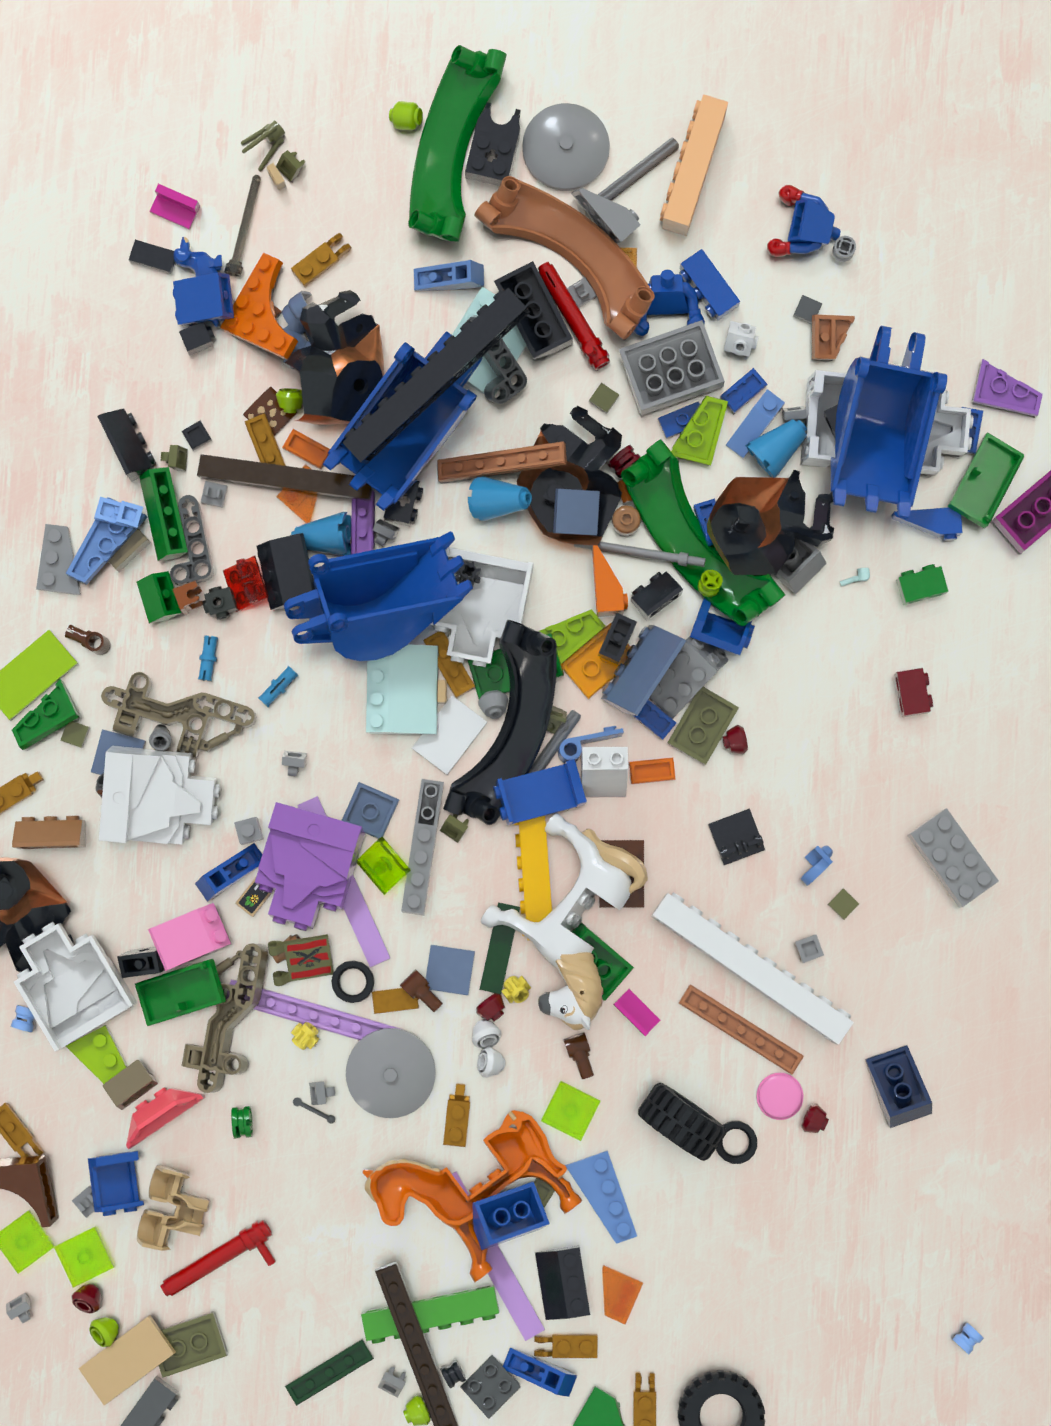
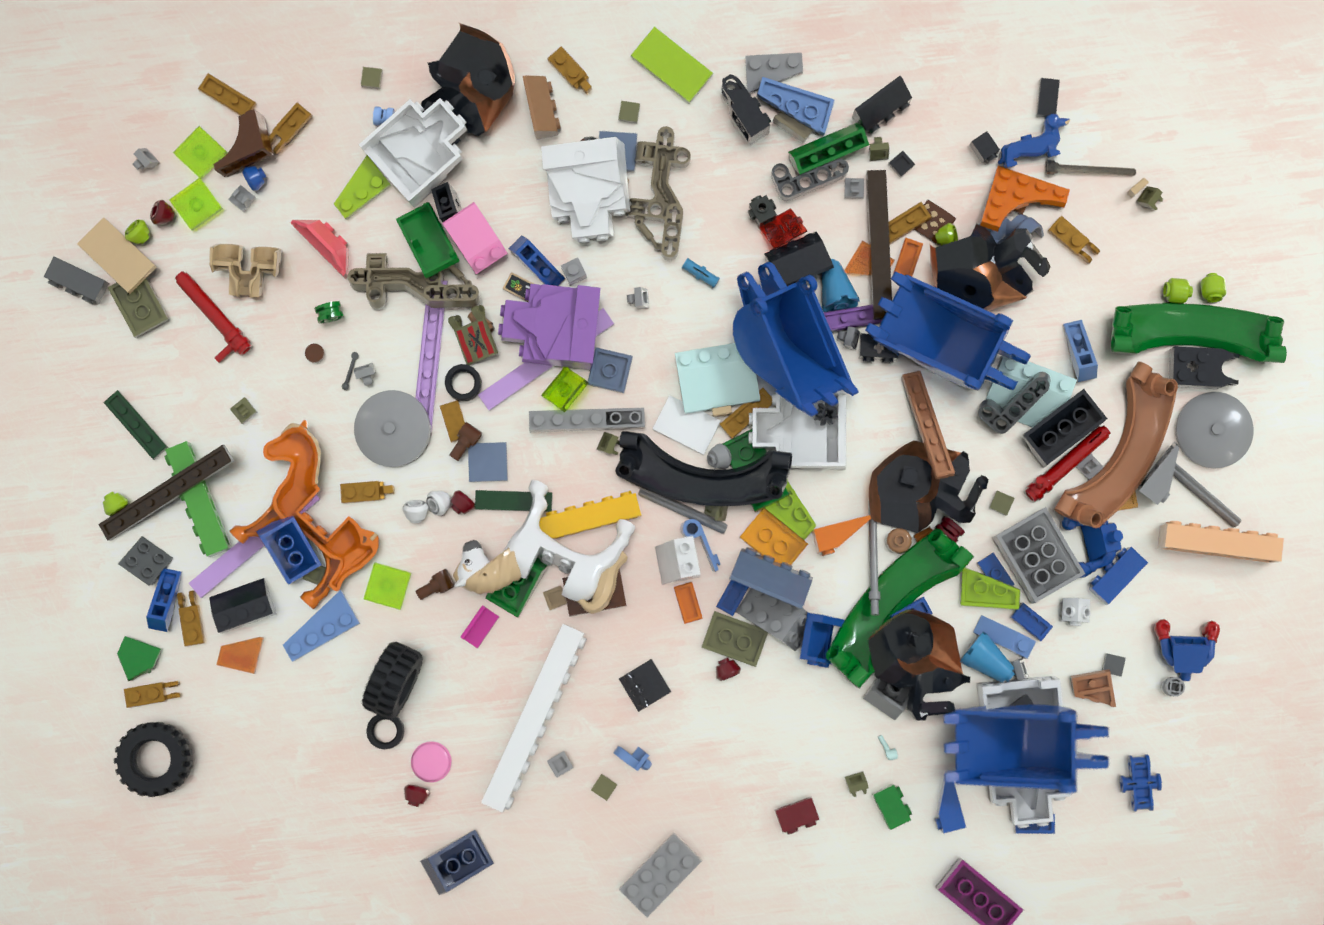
camera: 80 degrees right, 0 degrees up
green wing [12,679,79,750] -> none
reddish brown pin [65,624,110,655] -> none
blue panel [88,1151,144,1216] -> none
light blue slope [94,497,143,528] -> none
dark tan panel [103,1060,158,1110] -> none
green brick [136,571,181,624] -> none
light grey cone [149,724,171,751] -> none
dark pink panel [150,183,200,230] -> none
blue panel [173,272,234,327] -> none
dark orange hinge [173,581,203,615] -> none
dark azure pin [198,635,218,681] -> none
olive plant [241,120,285,171] -> none
light yellow gear [291,1022,319,1050] -> none
black brick [342,288,530,464] -> none
light grey tile [378,1367,406,1398] -> none
black wheel [440,1360,466,1389] -> none
dark azure cone [468,477,532,521] -> none
blue panel [493,759,587,825] -> none
light yellow gear [501,976,531,1003] -> none
sand blue tile [553,489,600,535] -> none
black brick [598,613,637,665] -> none
black slope [630,571,683,621] -> none
nougat tile [679,984,804,1075] -> none
lime wheel [698,570,723,597] -> none
green container [948,432,1025,529] -> none
medium lavender wing [972,359,1043,417] -> none
none -> olive tile [230,397,258,424]
none -> blue cone [242,166,266,191]
none -> reddish brown tile [305,343,325,363]
none -> tan tile [543,585,567,610]
none -> black brick [722,74,771,145]
none -> olive tile [845,772,869,797]
none -> blue axle [1120,754,1162,812]
none -> lime head [1163,278,1193,303]

